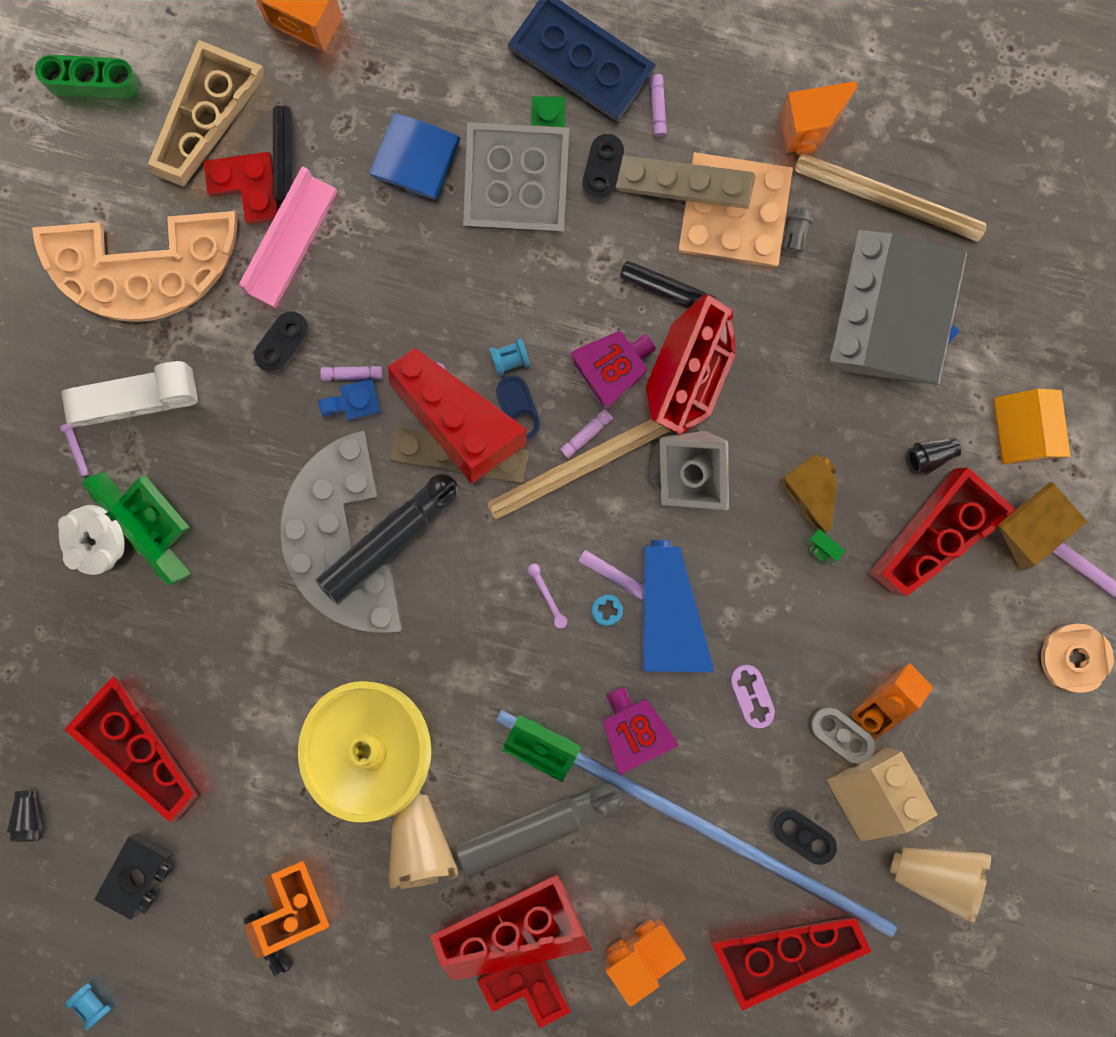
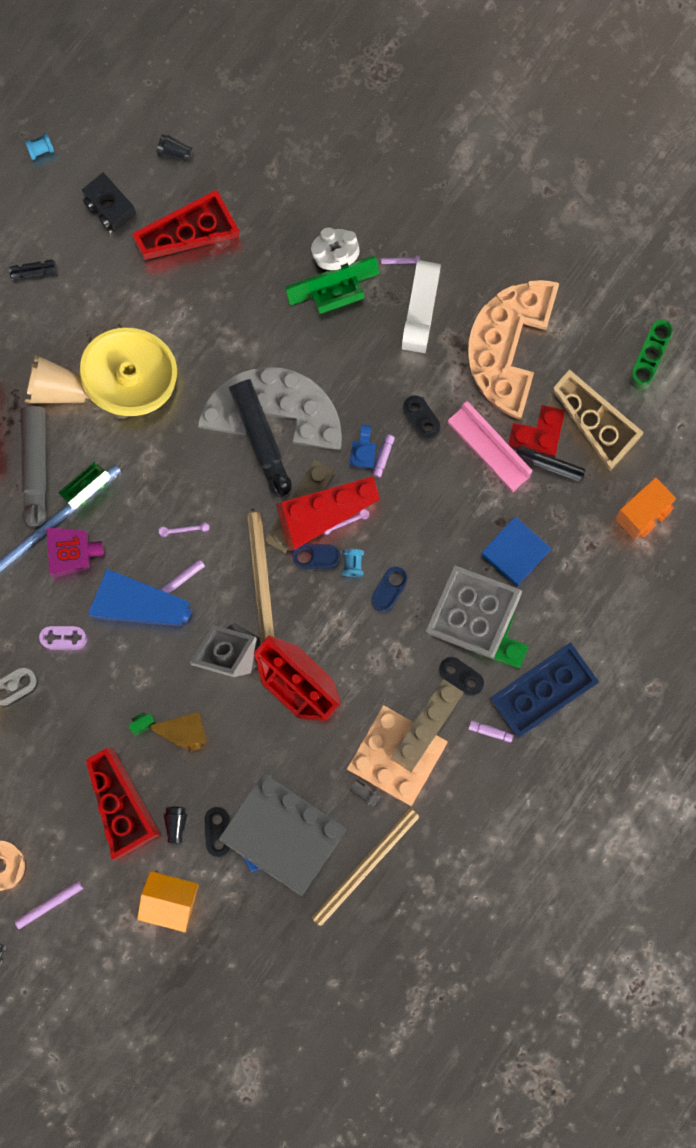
camera: 115 degrees right, 5 degrees down
orange brick [243,861,330,959] -> none
lavender wheel [559,409,613,459] -> none
magenta torso [570,331,656,410] -> none
dark azure bush [592,595,623,626] -> none
black axle [620,260,716,307] -> none
orange slope [779,81,857,155] -> none
orange slope [850,662,934,740] -> none
pearl gold slope [998,481,1088,571] -> none
none -> black plate [204,807,231,857]
none -> dark blue piece [372,566,407,612]

